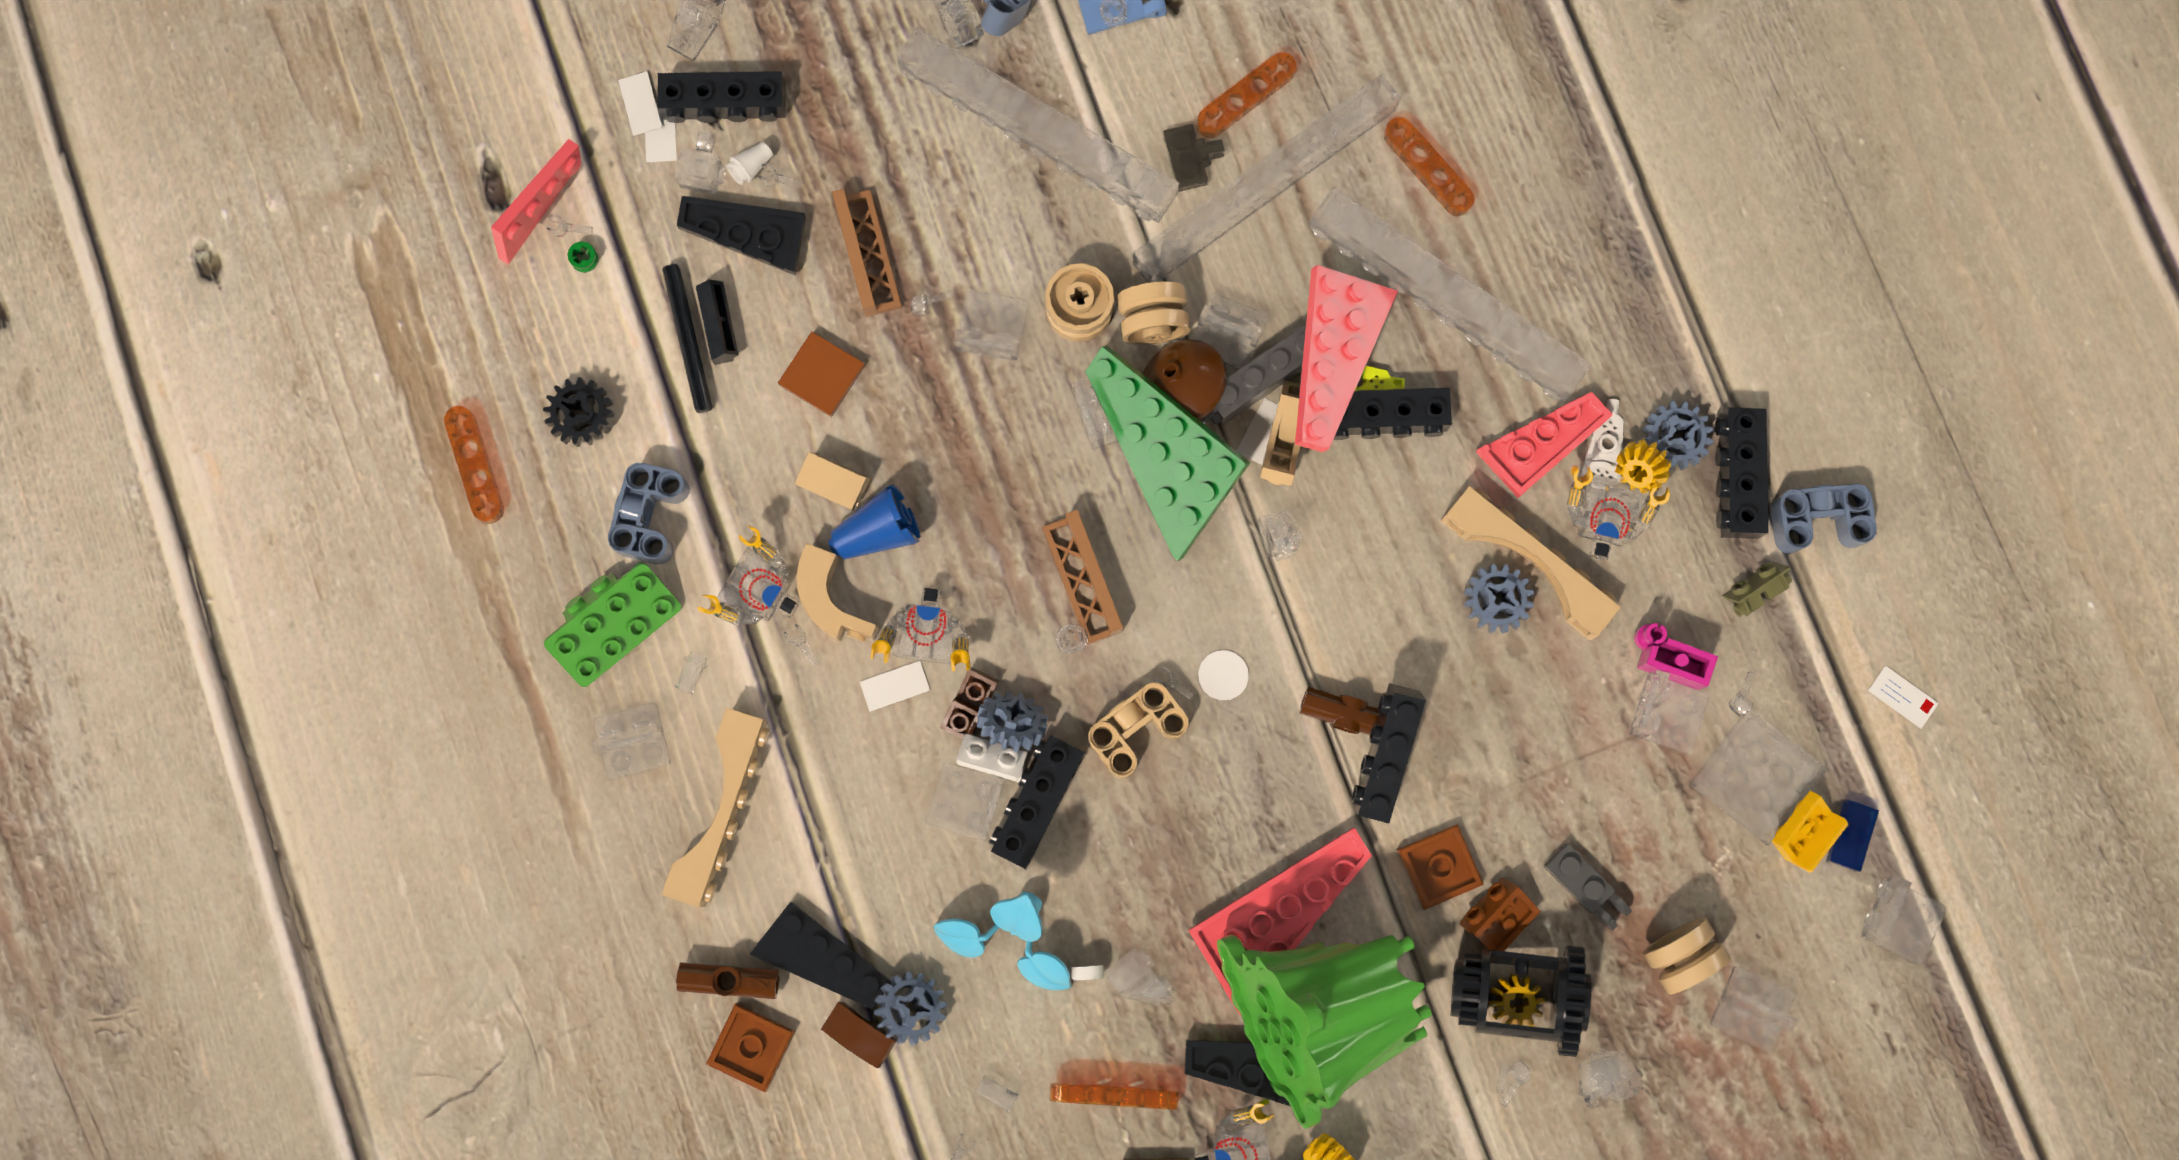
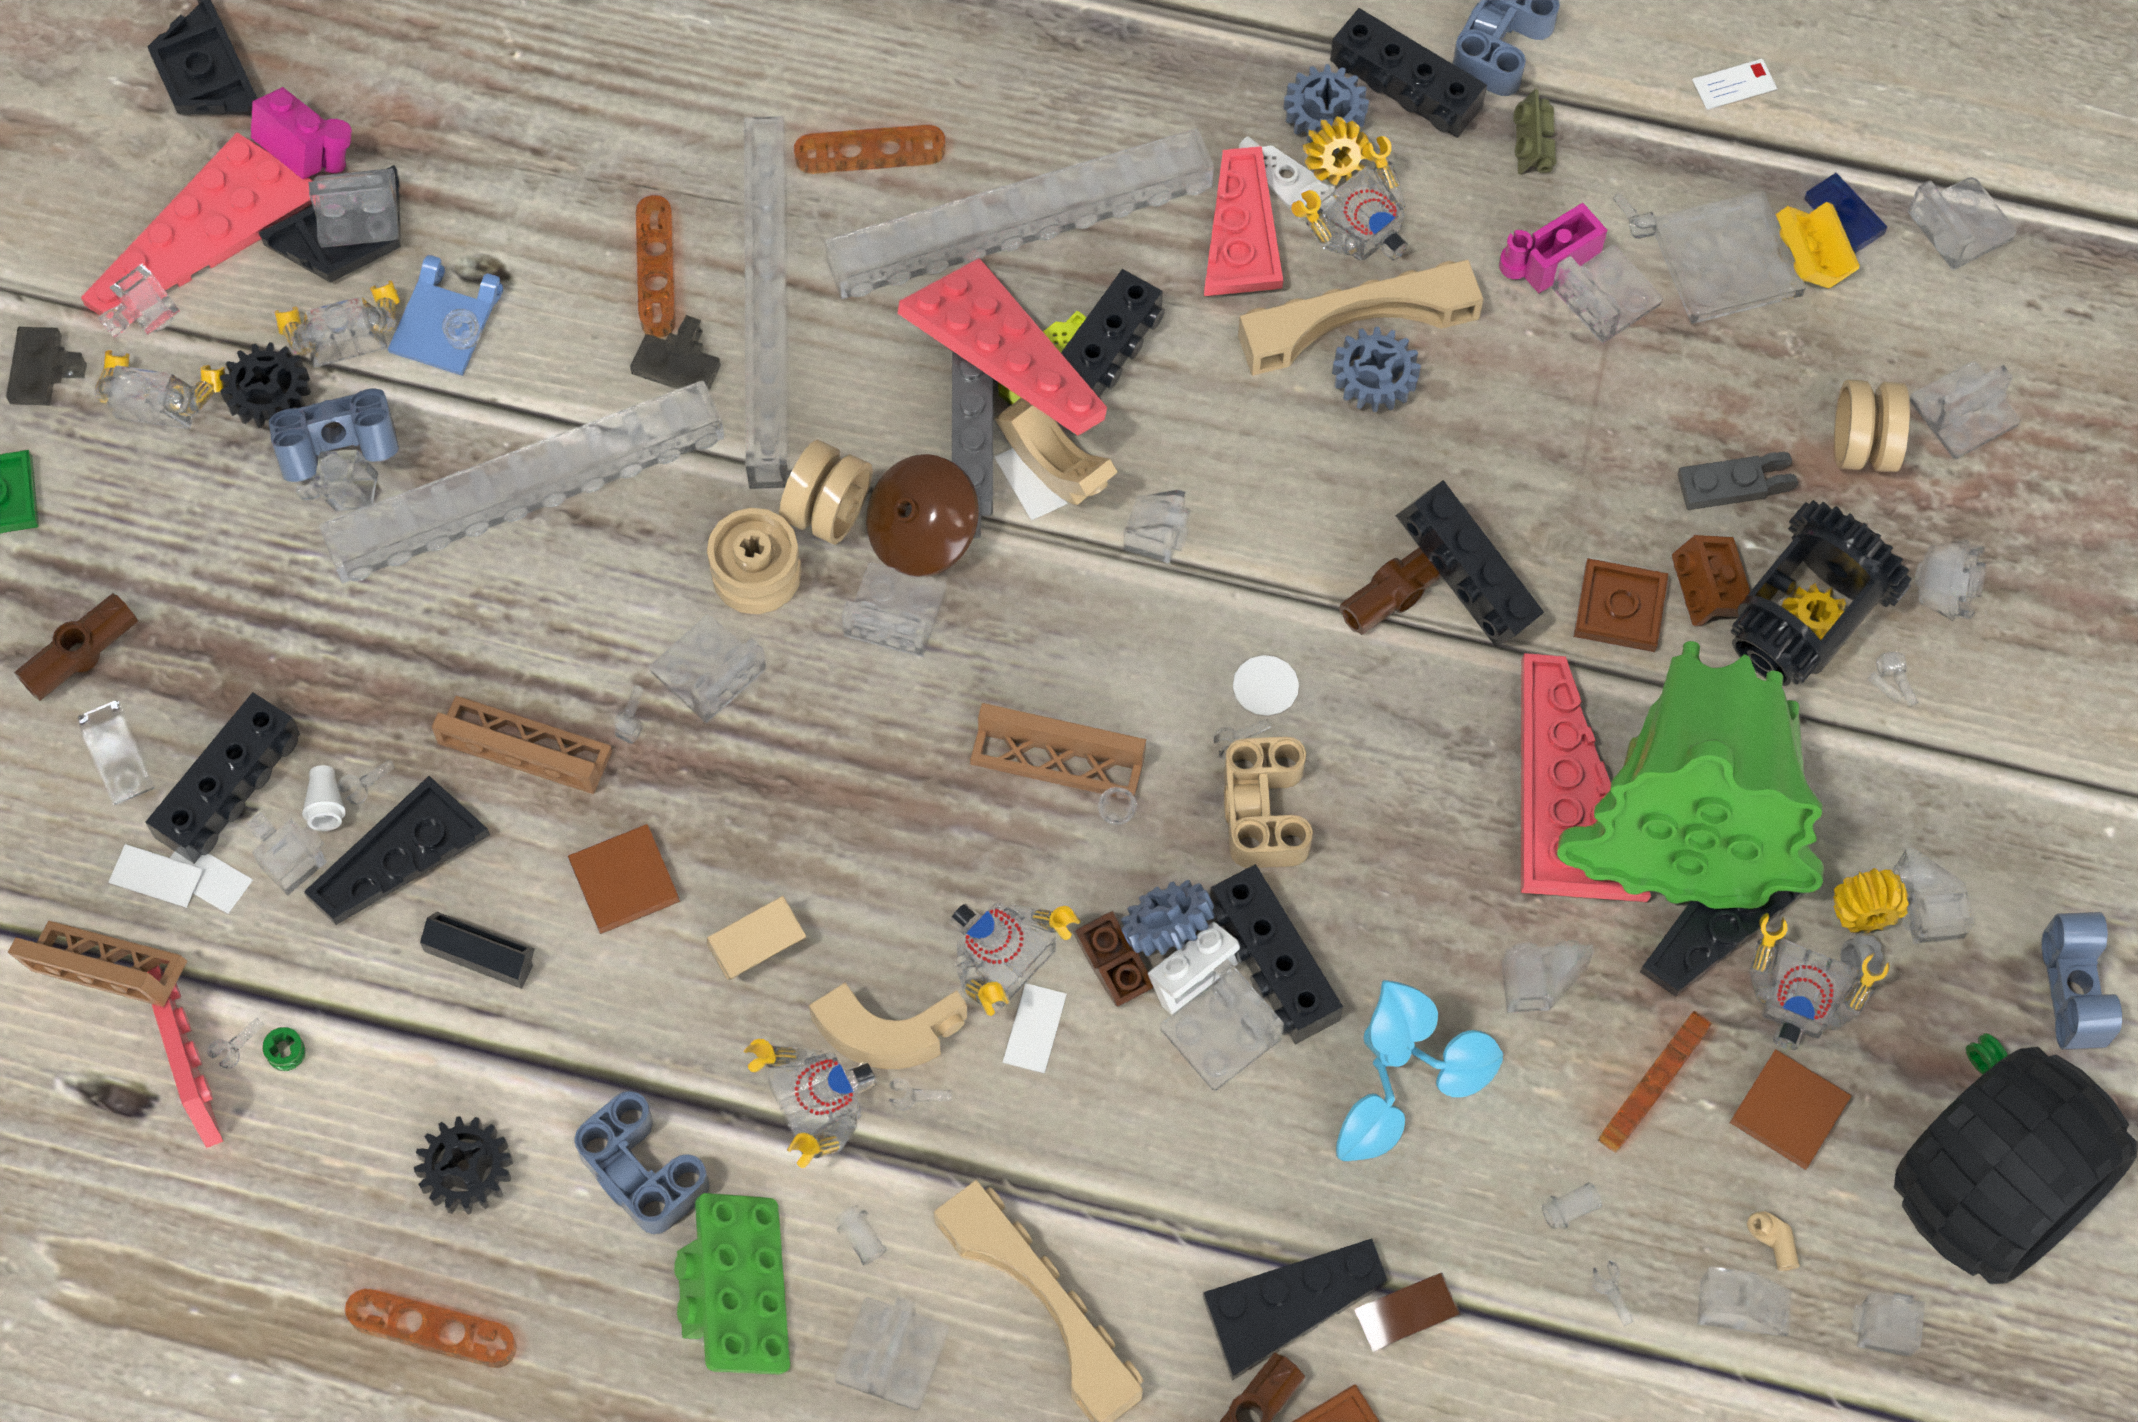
camera: 55 degrees left, 15 degrees down
black axle [662,264,713,413] -> none
blue cone [828,484,921,560] -> none
sand blue gear [874,972,947,1046] -> none
white tile [1070,965,1104,980] -> none
wing [1085,345,1251,561] -> none
clear bracket [1192,292,1269,369] -> none
none -> medium nougat fence [7,920,187,1007]

